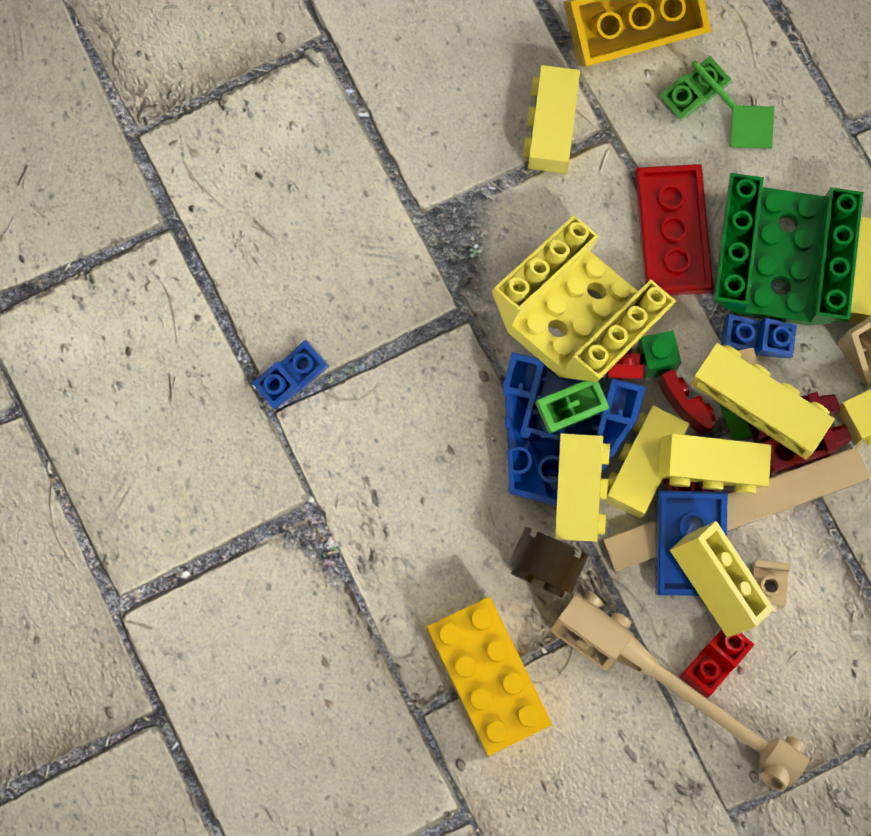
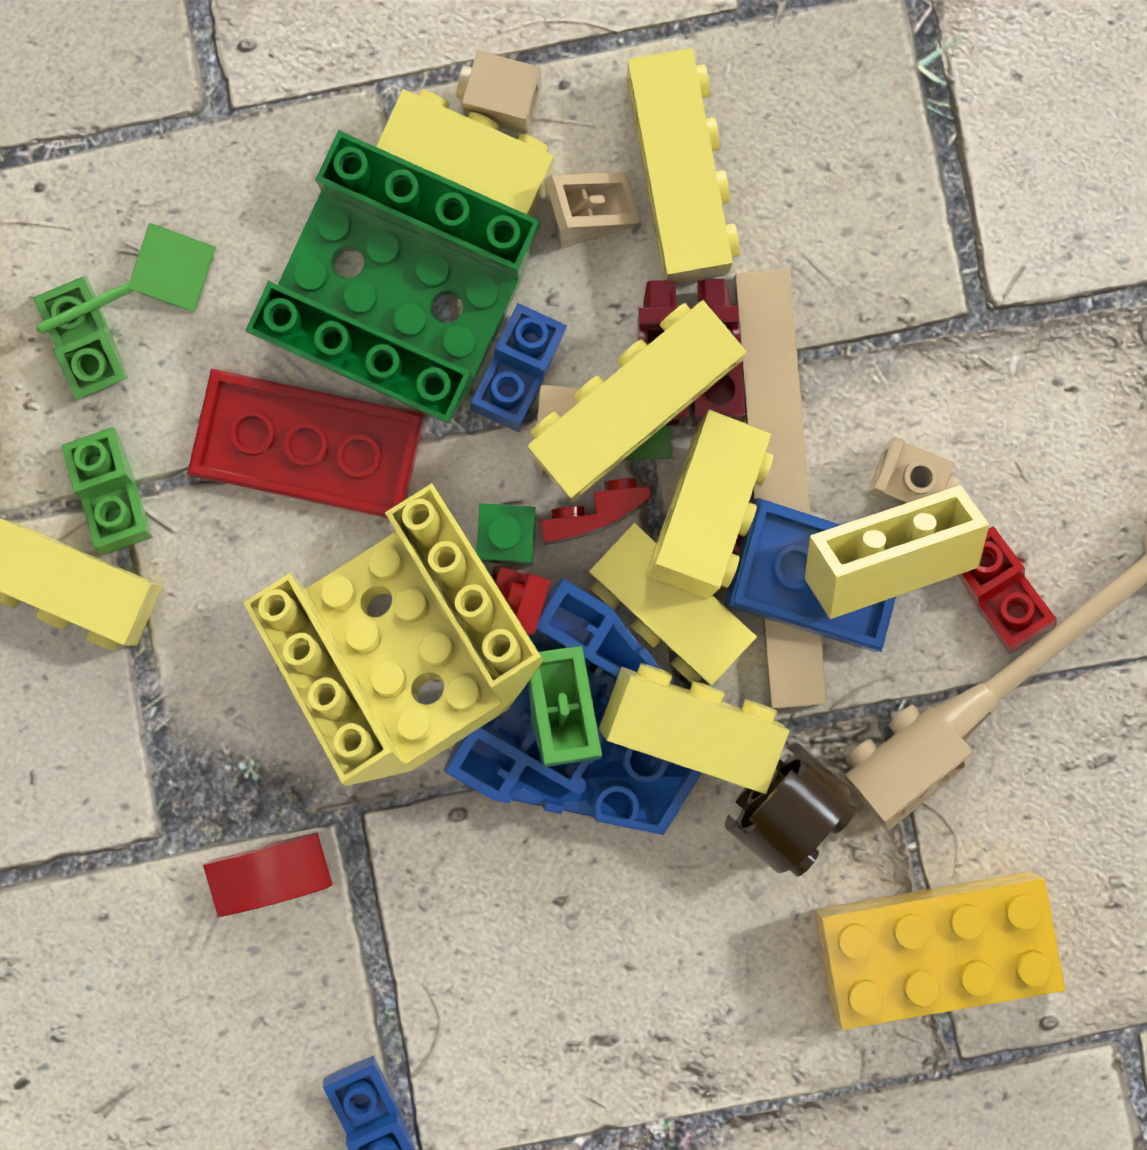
camera: 70 degrees left, 10 degrees up
none -> bright green slope [62,427,153,556]
none -> red slope [203,832,333,918]

